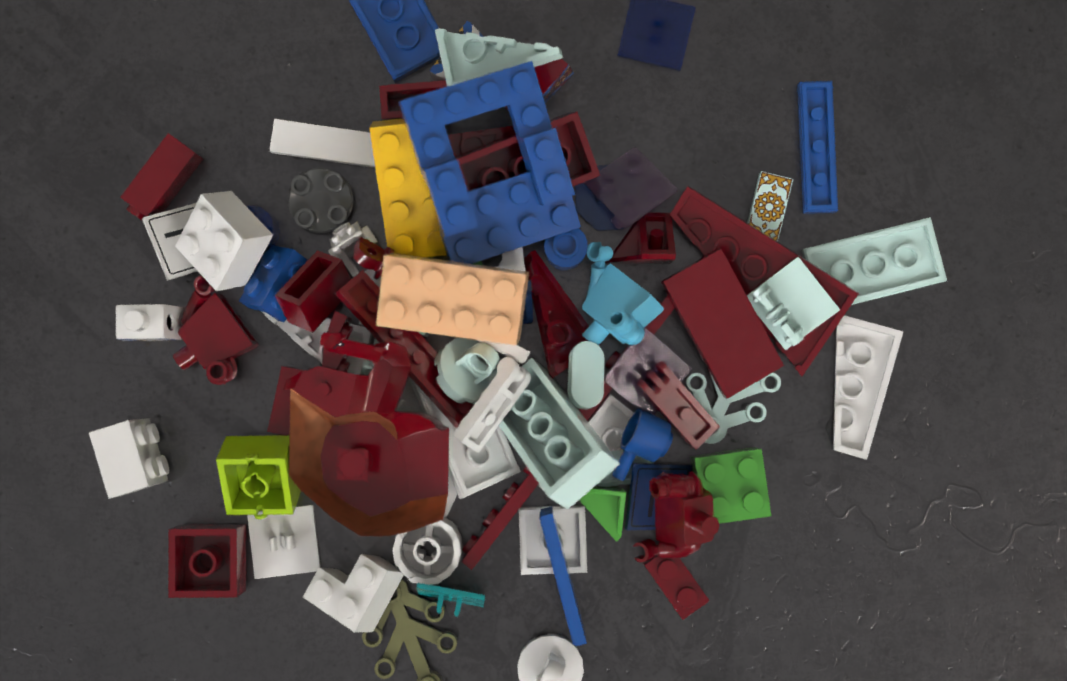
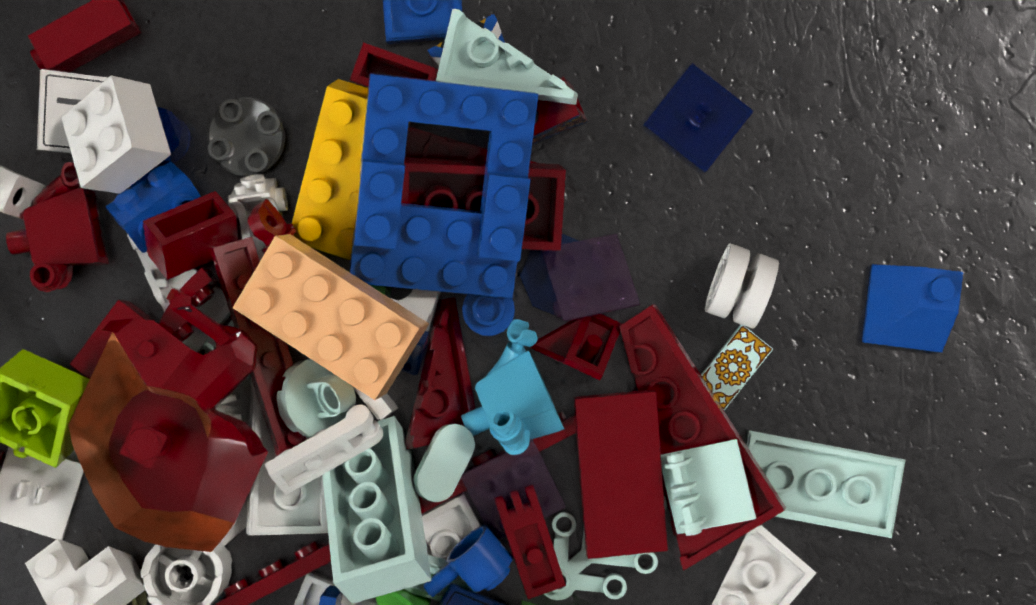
camera: 25 degrees right, 0 degrees up
white tile [269,119,375,168] -> none
blue tile [797,81,838,214] -> none
none -> white wheel [705,243,779,329]
none -> blue slope [862,264,963,352]

